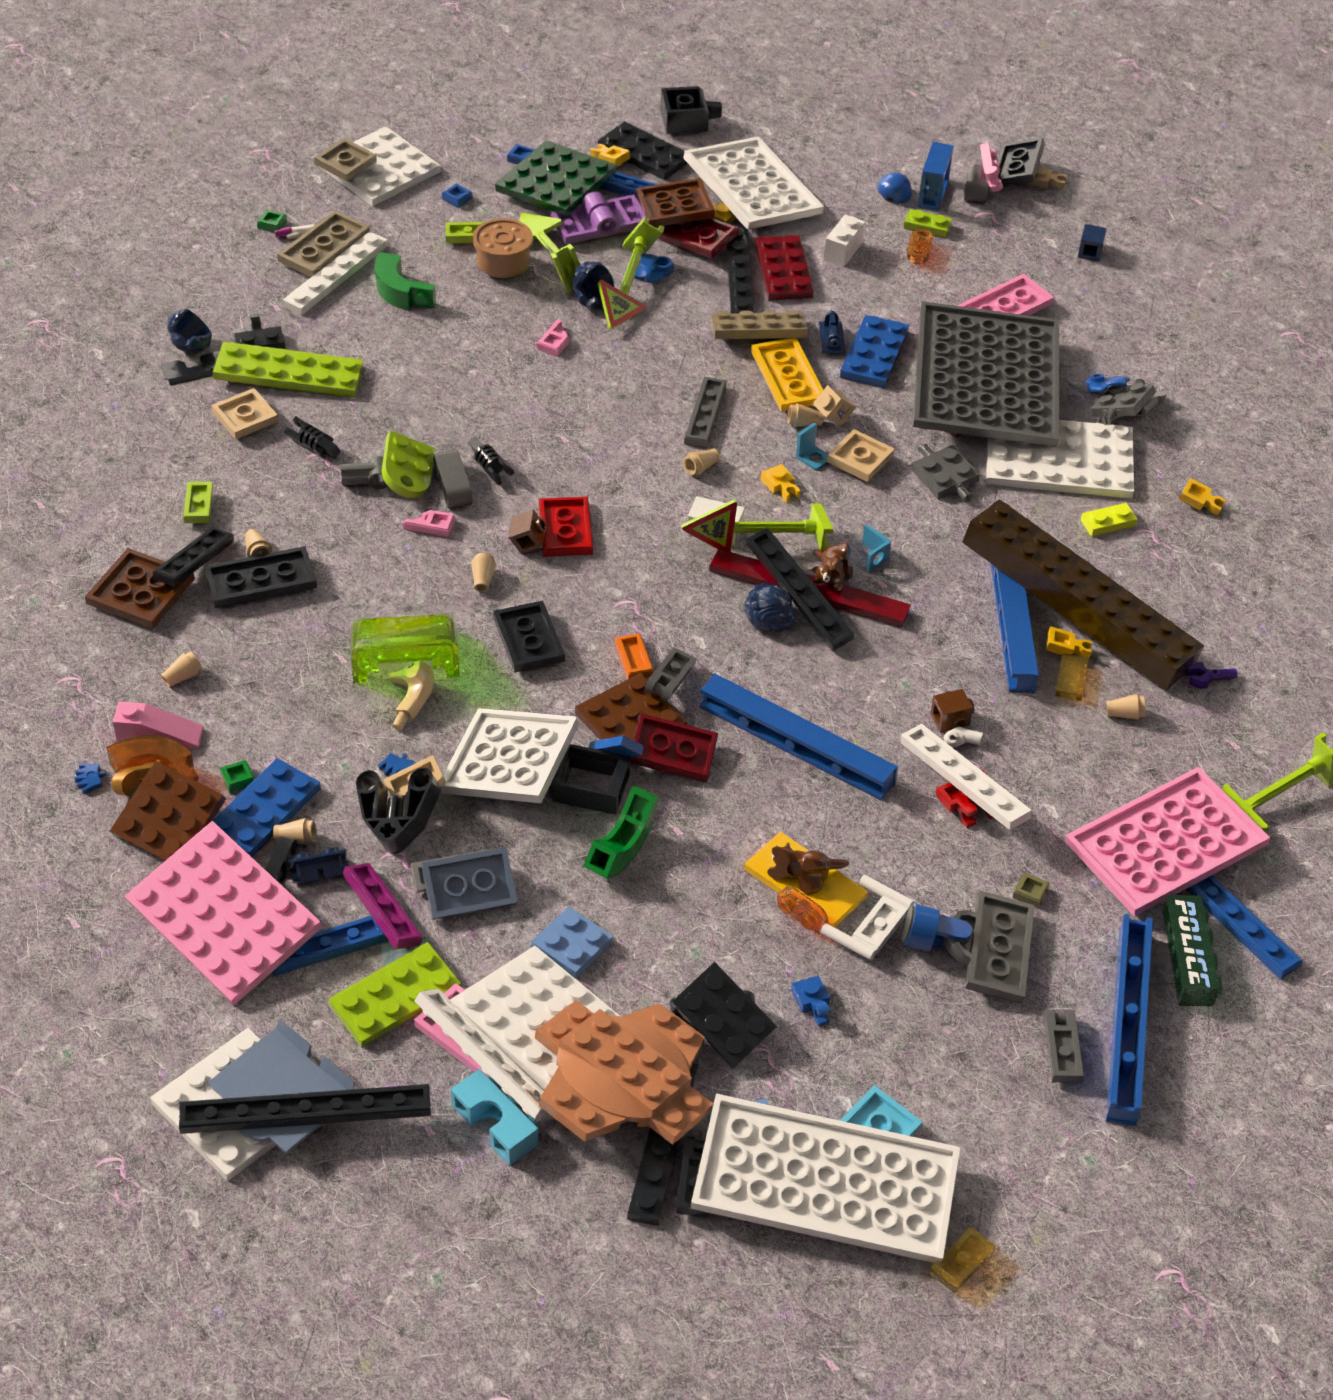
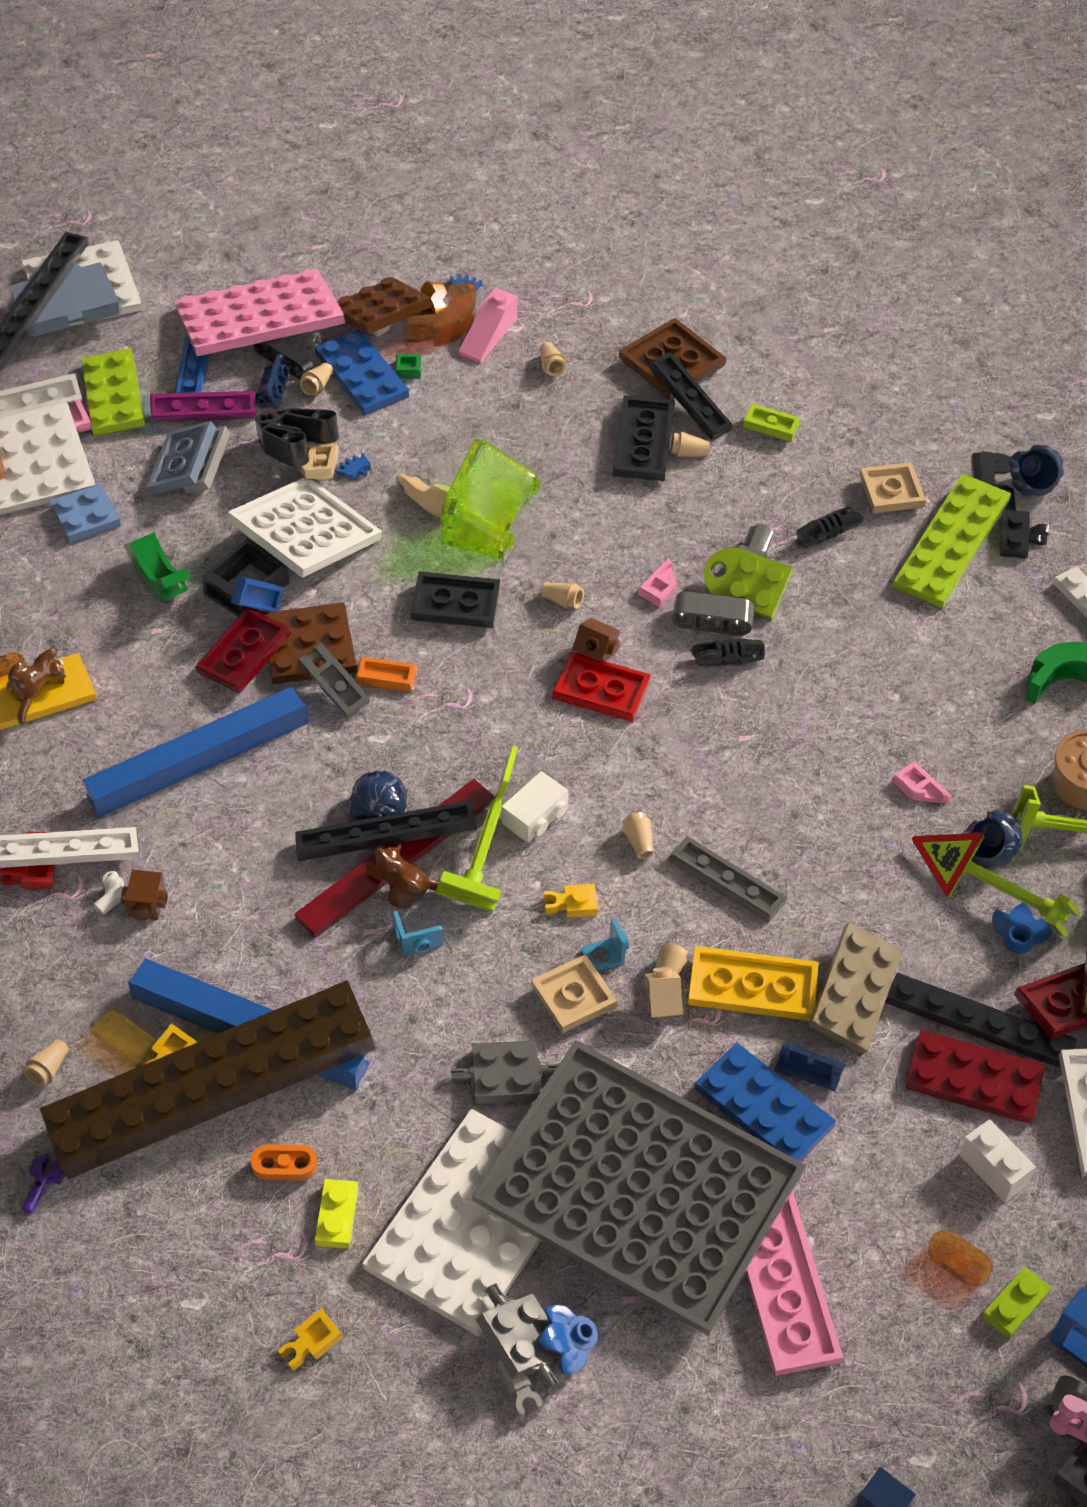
camera: 115 degrees right, 5 degrees up
none -> orange plate [250,1144,318,1181]

